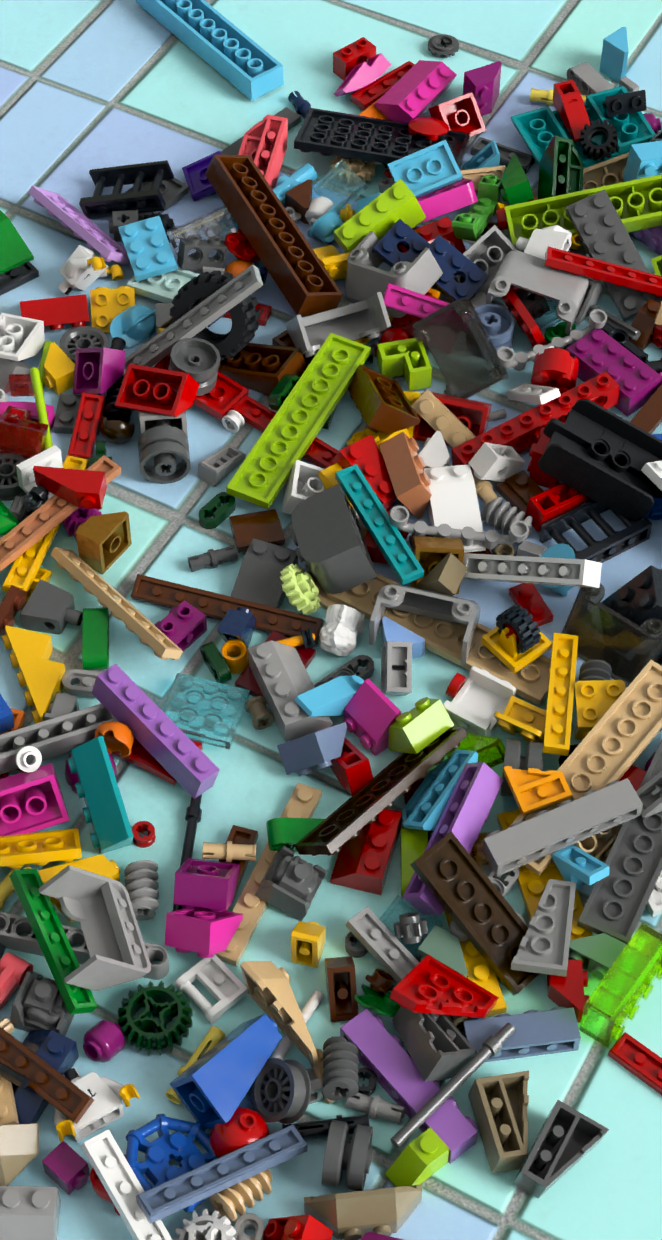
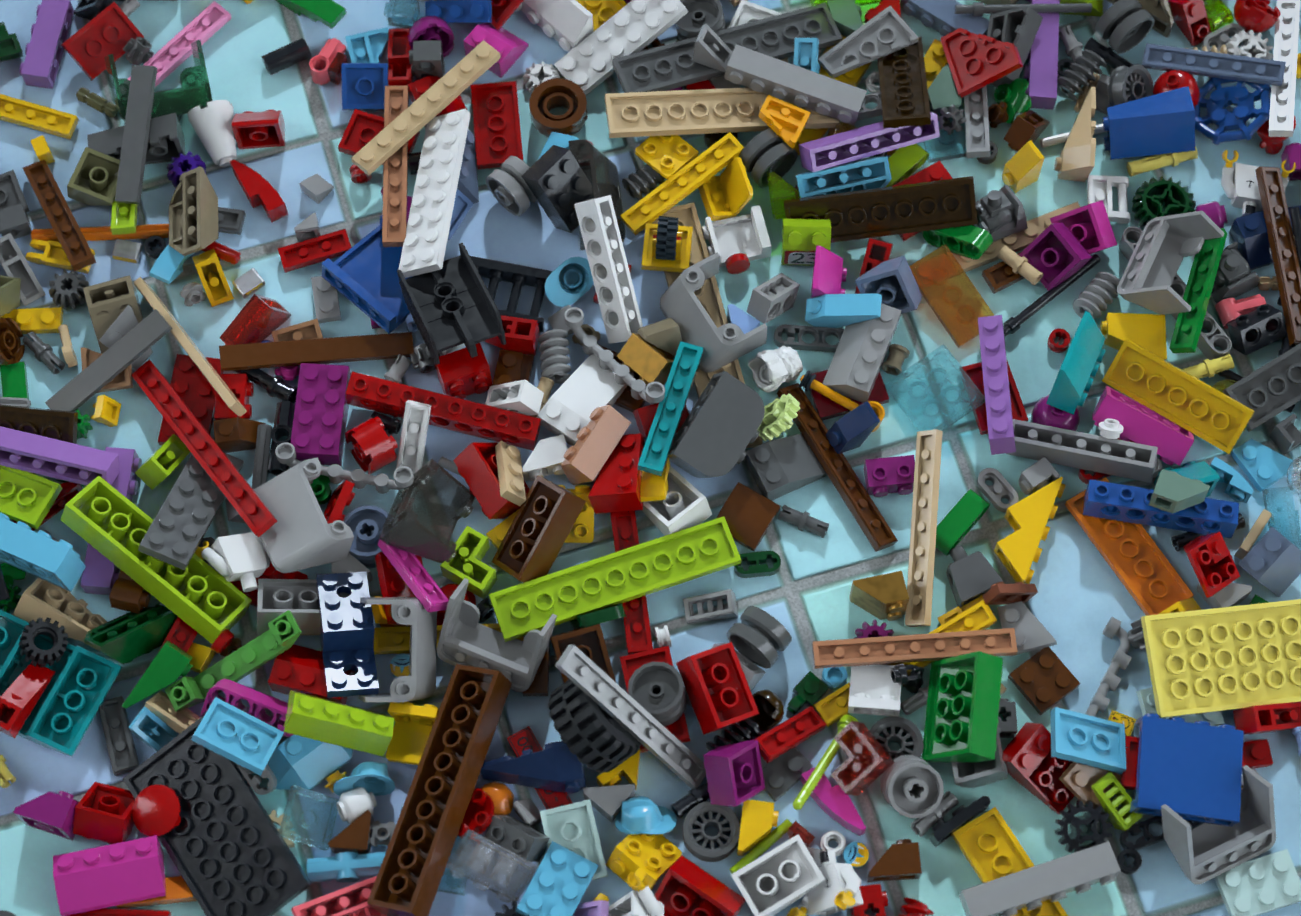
camera: 135 degrees left, 15 degrees up
red slope [33,466,107,509] -> none
orange hair [94,721,134,758] -> none
dark green beam [200,642,232,685] -> none
none -> clear orange tile [909,244,995,348]

